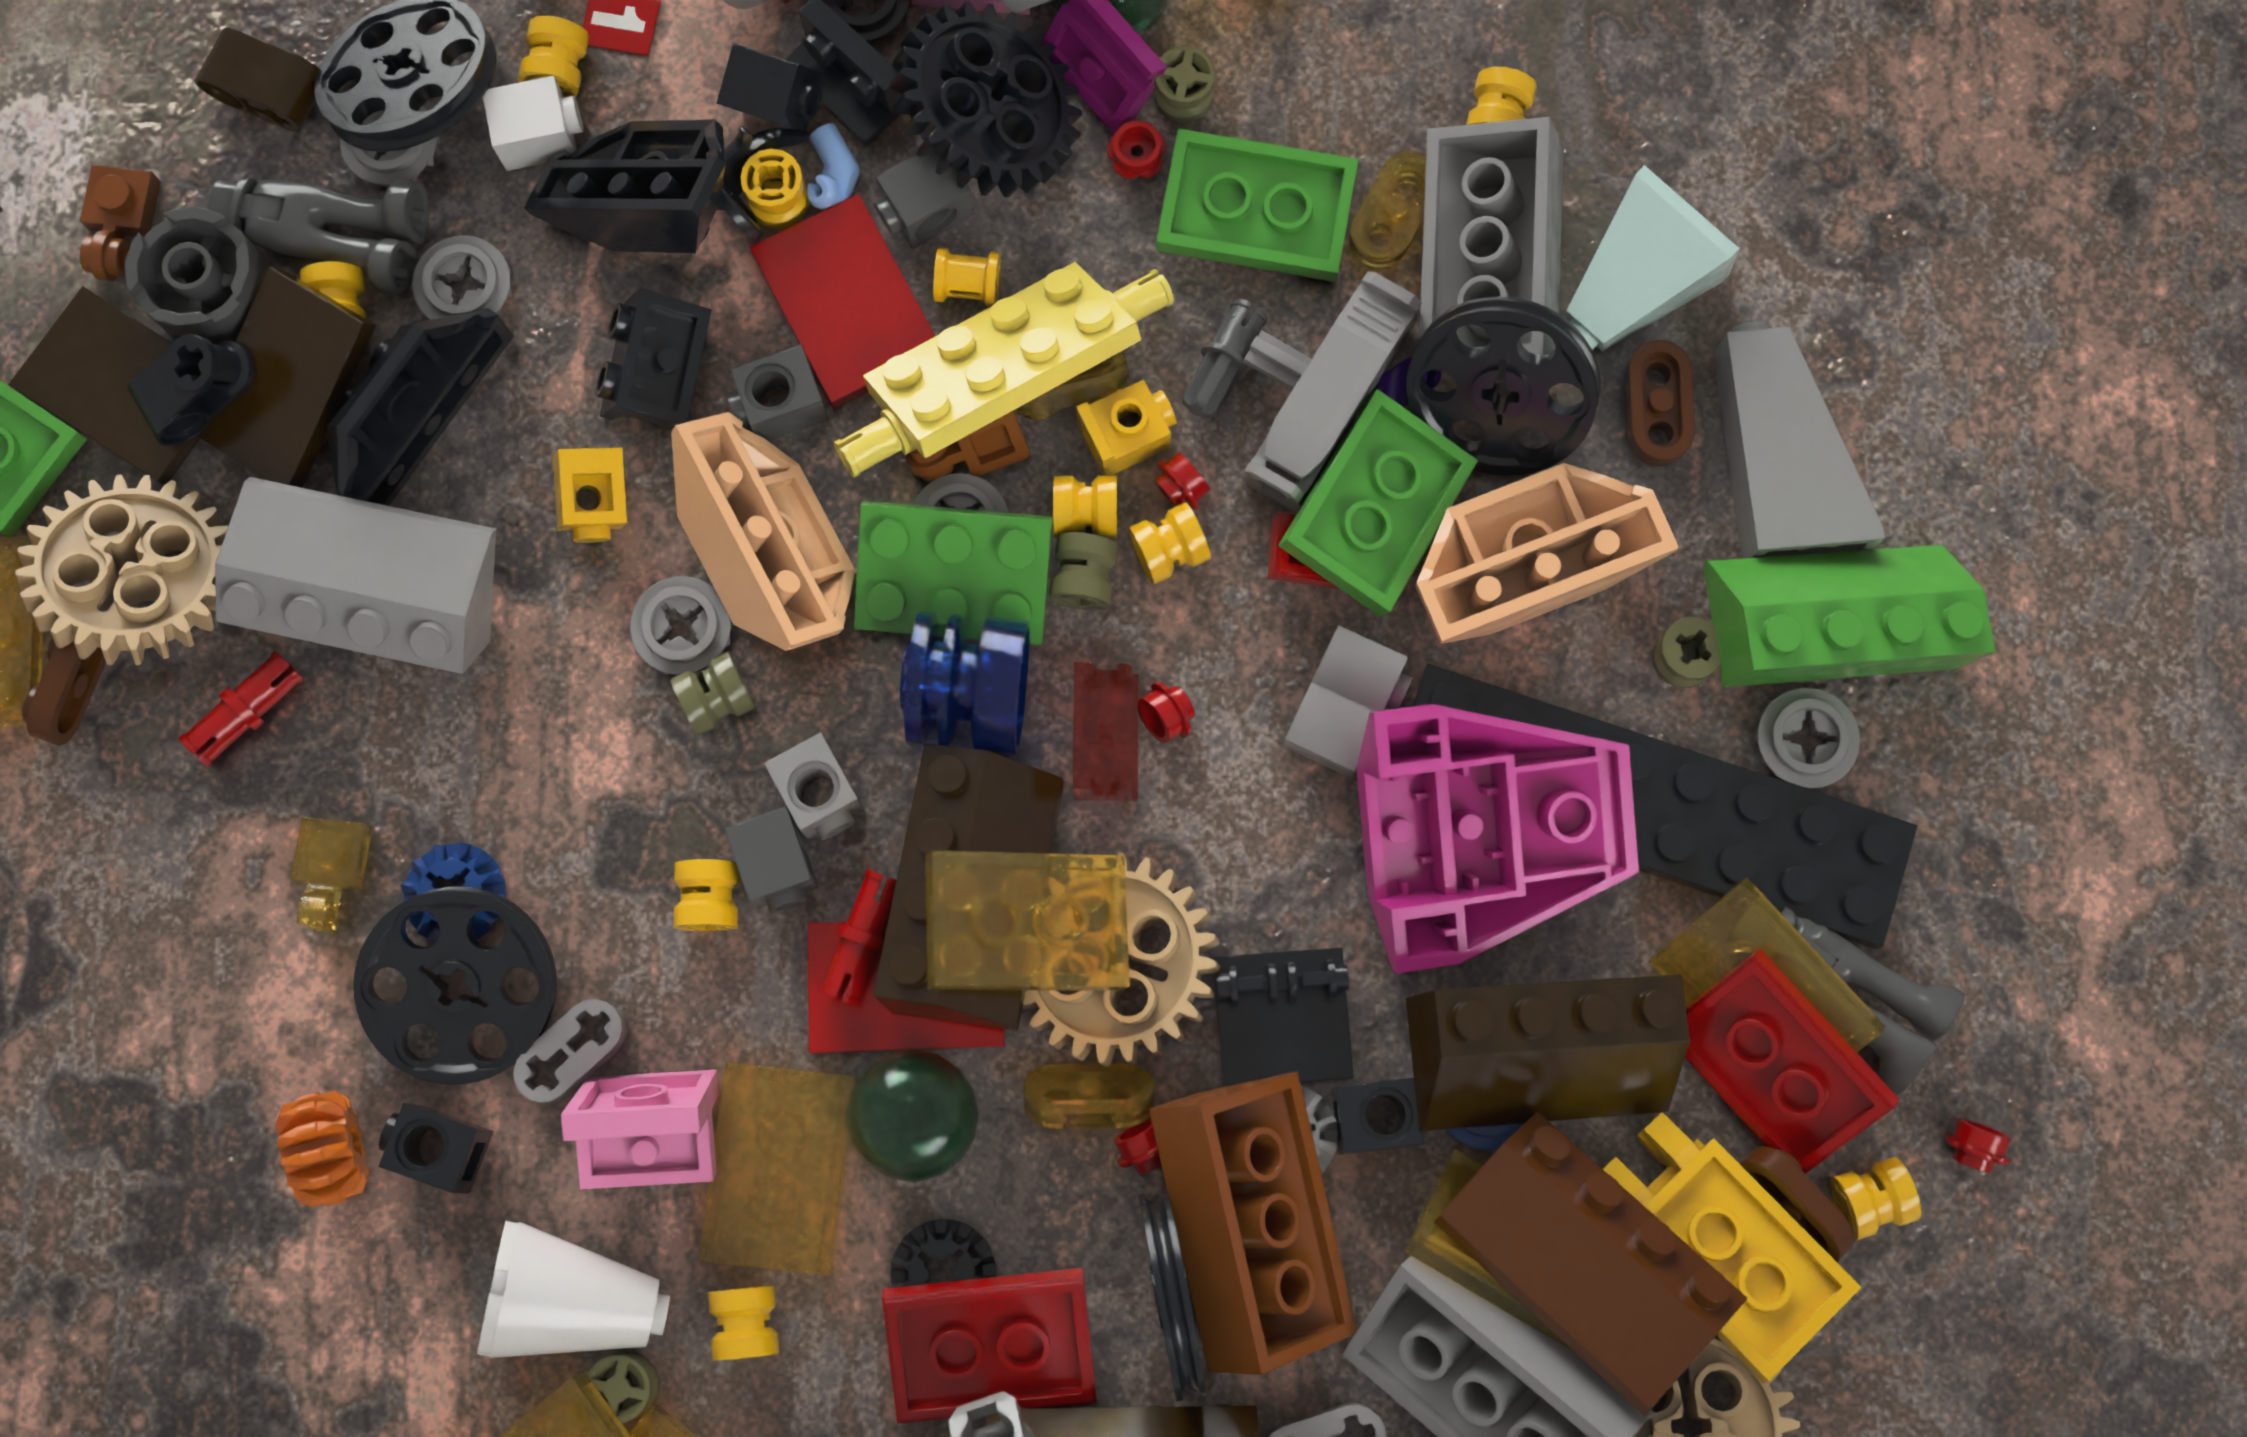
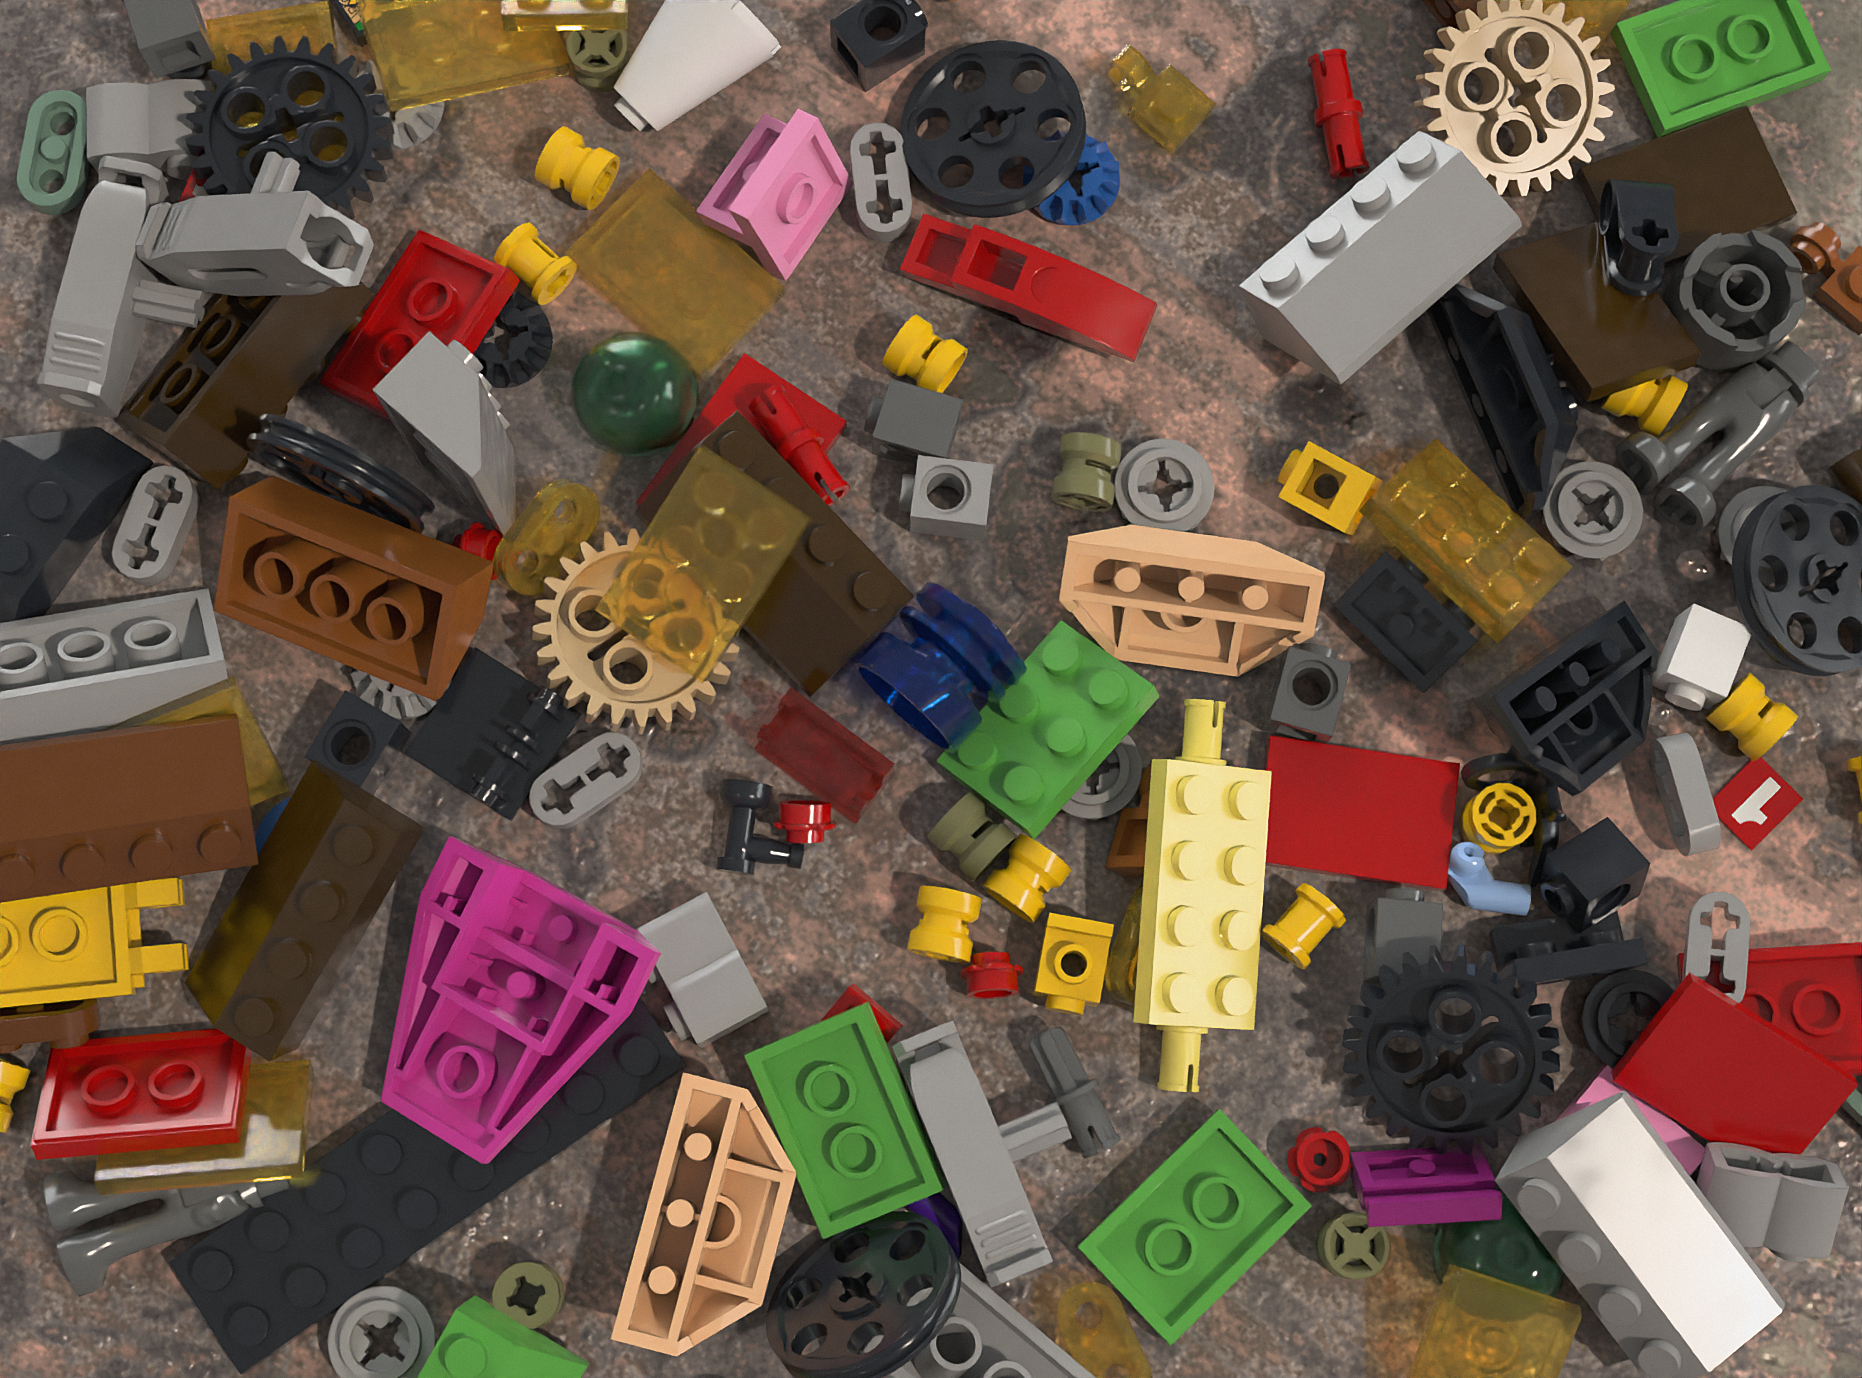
camera: 120 degrees right, 0 degrees up
none -> light grey slope [373,331,517,544]
none -> yellow bush [493,222,577,305]
none -> light grey beam [530,732,643,830]
none -> black piece [716,779,804,876]
none -> red slope [900,213,1157,362]
none -> clear yellow plate [1359,438,1573,643]
none -> light grey beam [1650,732,1721,856]

